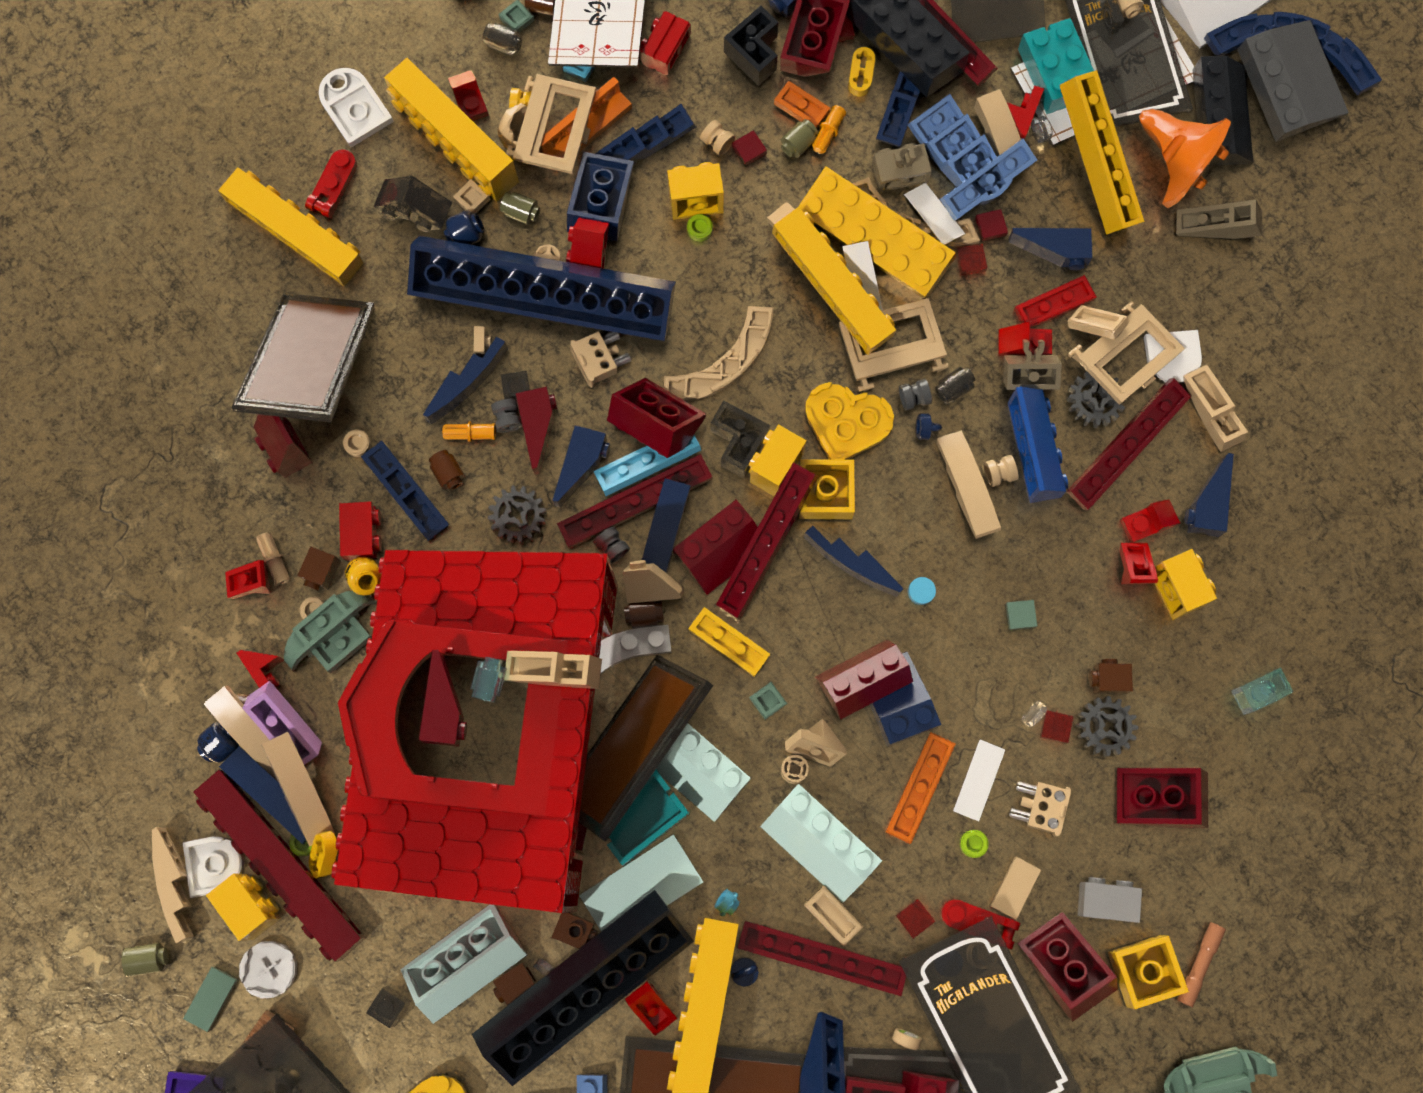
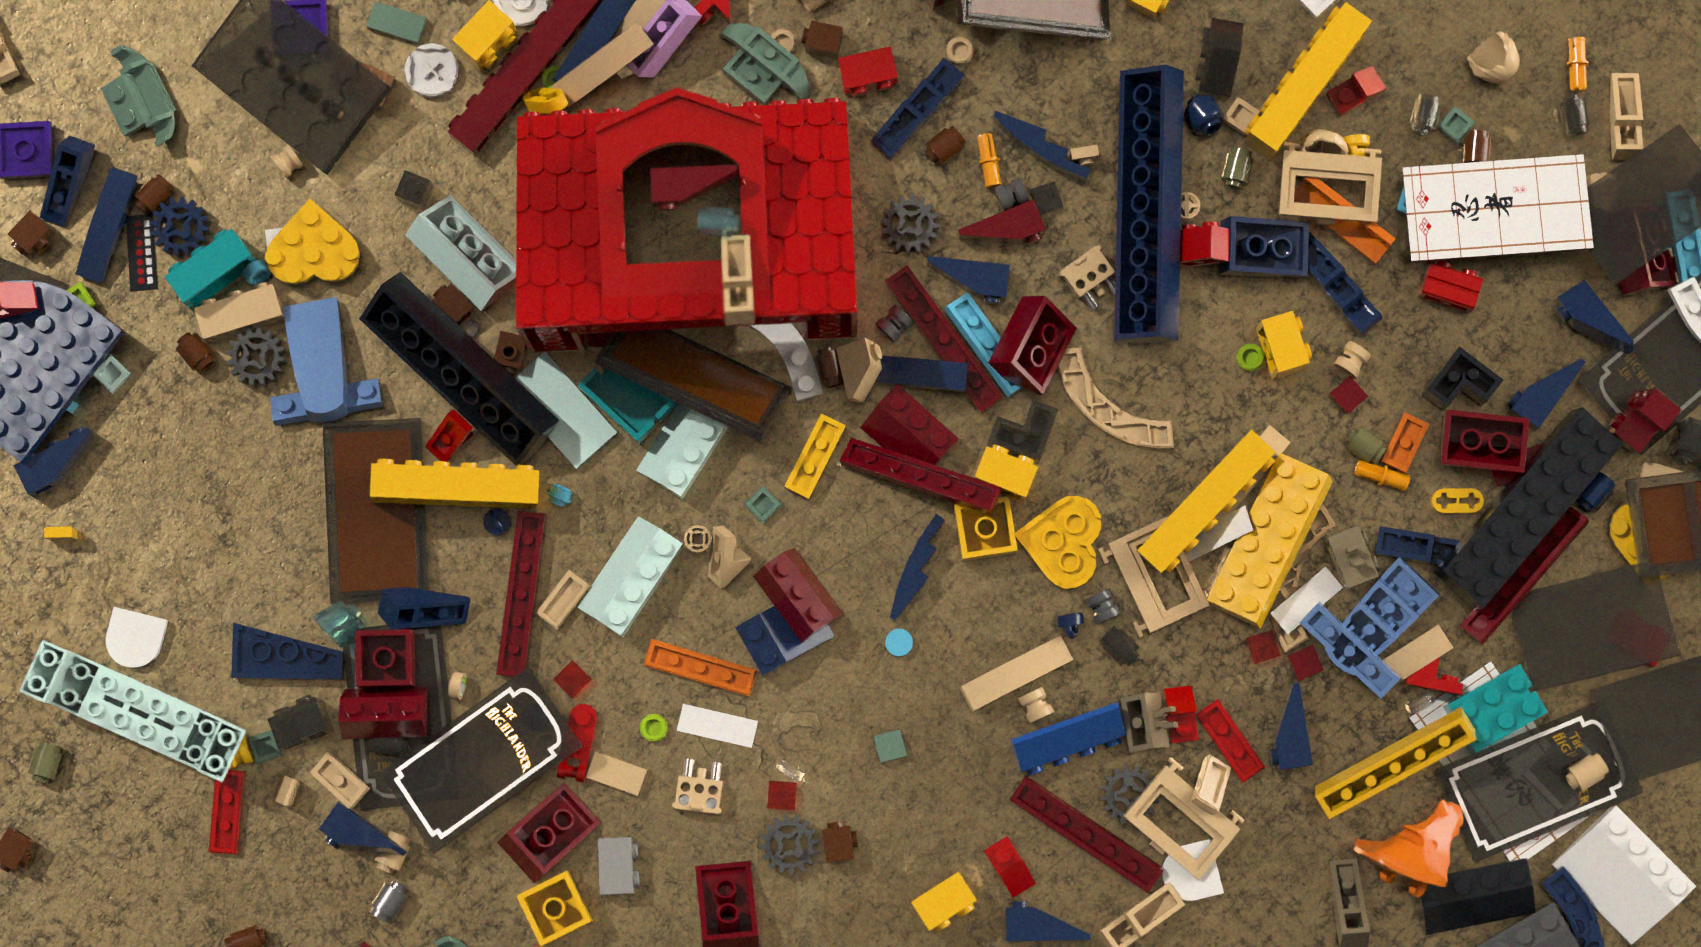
camera: 80 degrees right, 5 degrees up
yellow head [345,556,382,596] -> none
red slope [1119,543,1158,585] -> none

